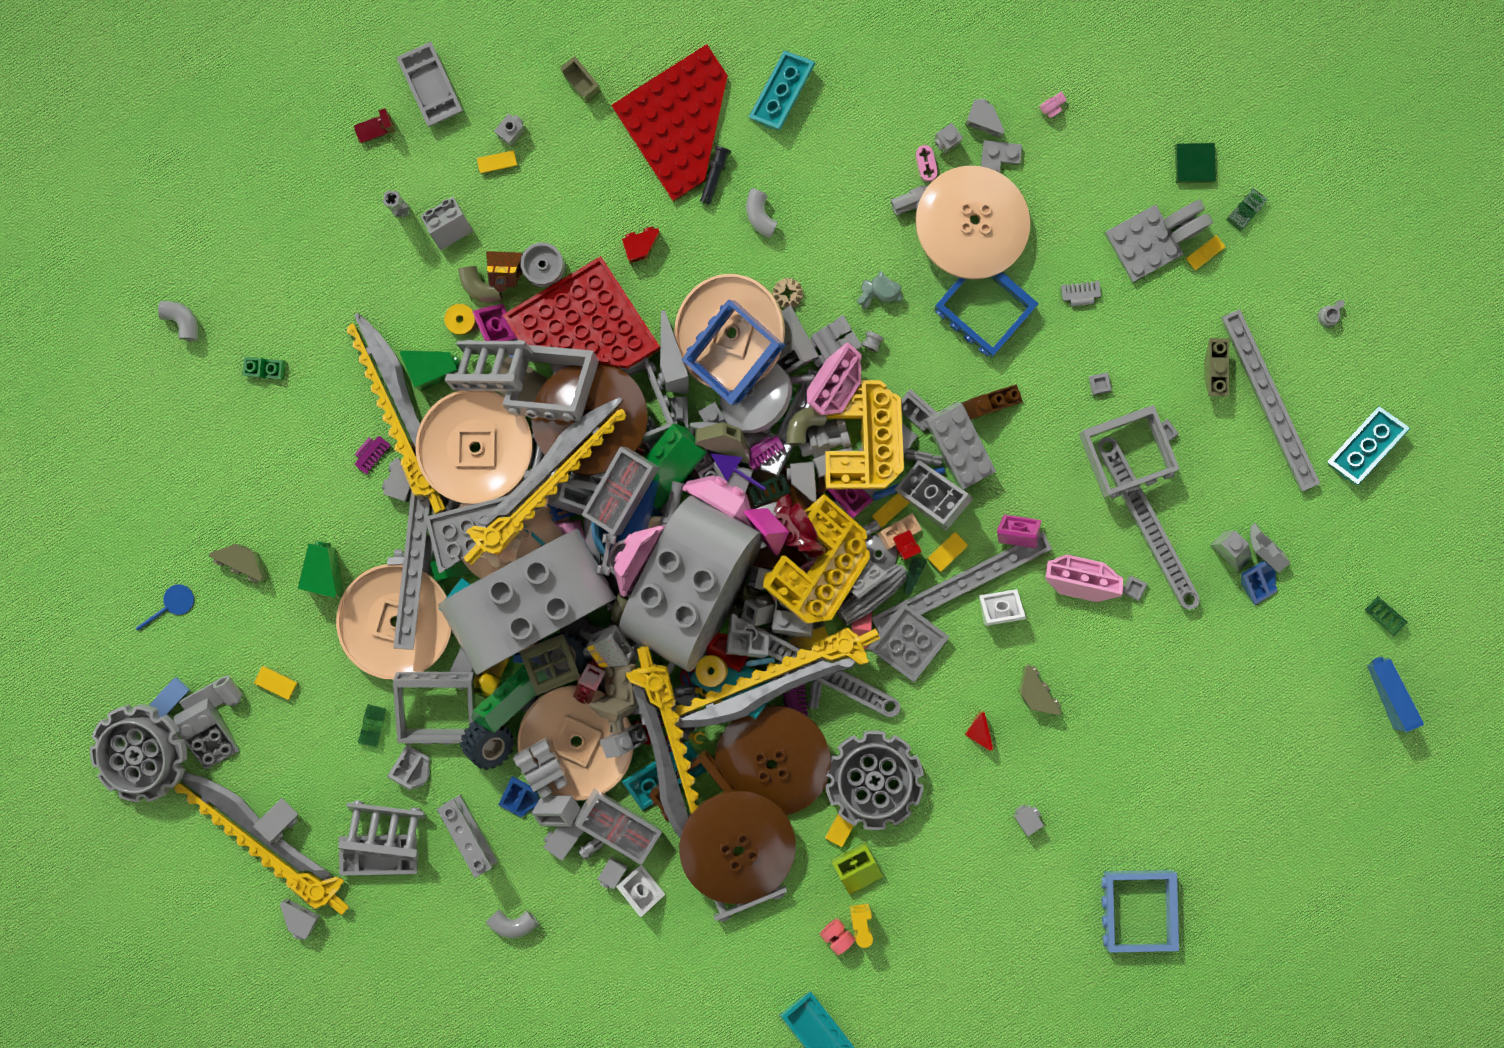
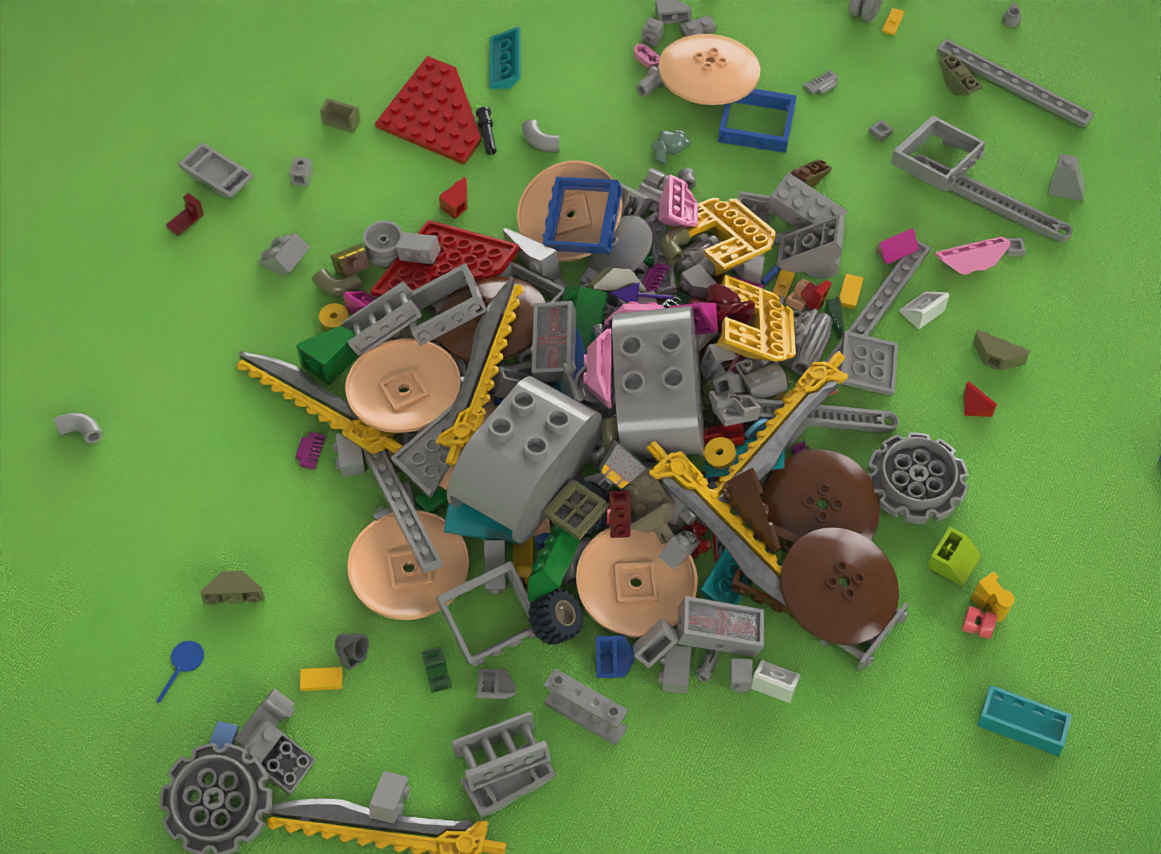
camera: 35 degrees left, 30 degrees down
green slope [242,357,286,380] -> none
green slope [297,541,344,598] -> none
light grey piece [383,190,410,218] -> none
yellow piece [477,150,517,174] -> none
light grey cylinder [485,909,540,939] -> none
light grey hips [513,737,567,798] -> none
light grey axle [808,680,822,709] -> none
yellow tile [825,814,854,847] -> none
light grey brick [1013,804,1044,836] -> none
light grey plate [1105,204,1183,283] -> none
blue slope [1241,561,1277,605] -> none
light grey slope [1250,523,1290,573] -> none
teal slope [1328,406,1410,485] -> none
none -> dark grey piece [335,633,369,670]
none -> light grey brick [396,232,441,264]
none -> reddish brown wedge [722,468,781,554]

